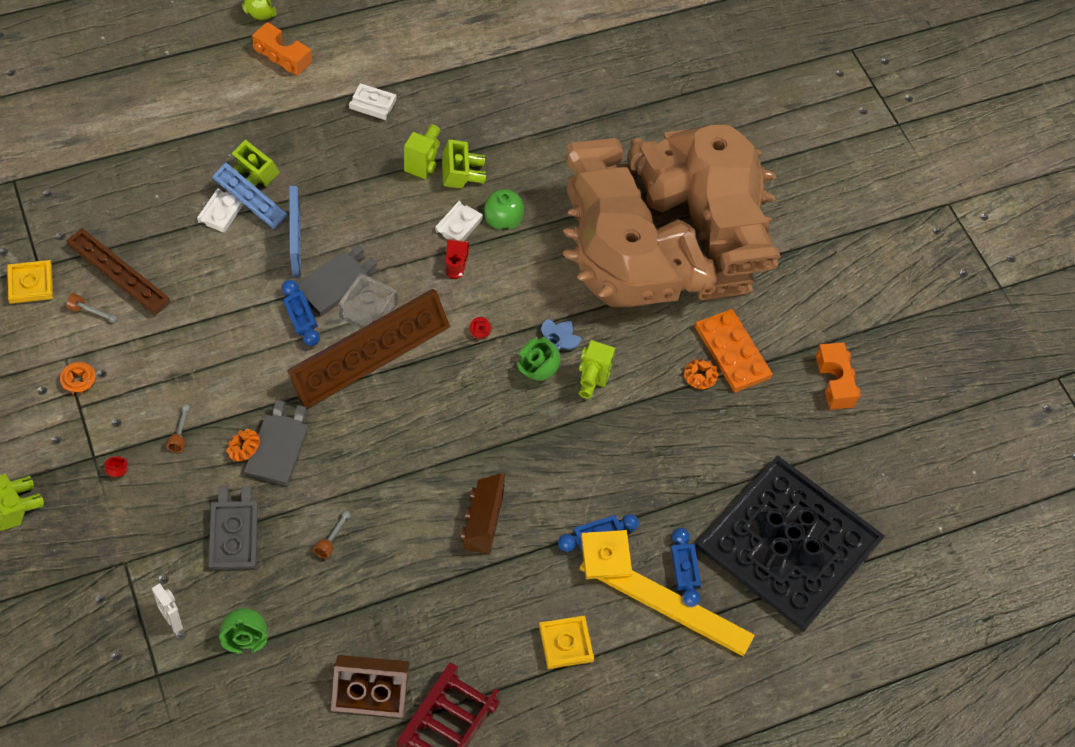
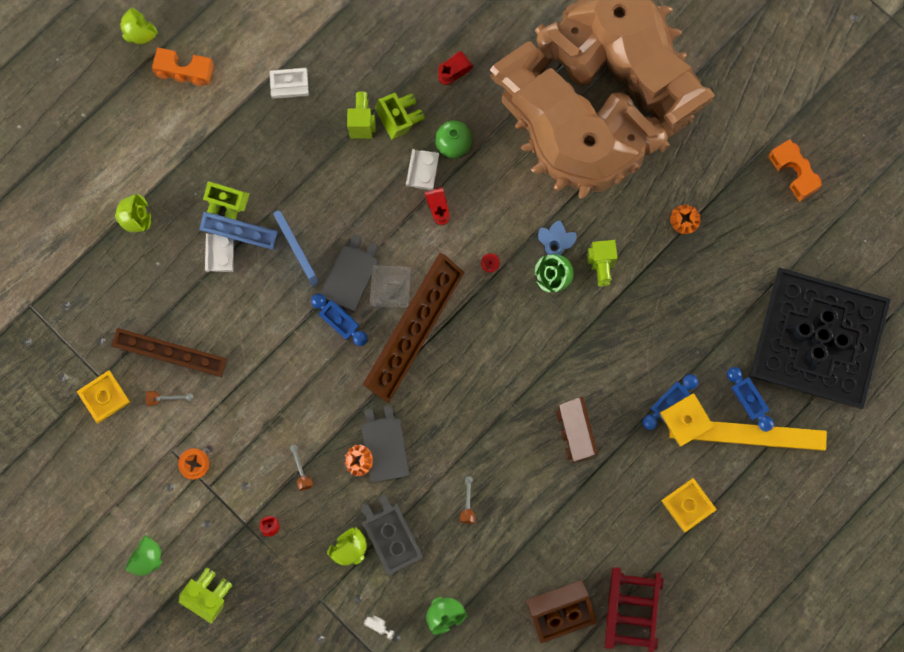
camera: 15 degrees left, 20 degrees up
orange plate [695,309,773,393] -> none
none -> lime cylinder [115,194,151,233]
none -> lime cylinder [327,527,367,566]
none -> red piece [438,51,473,85]

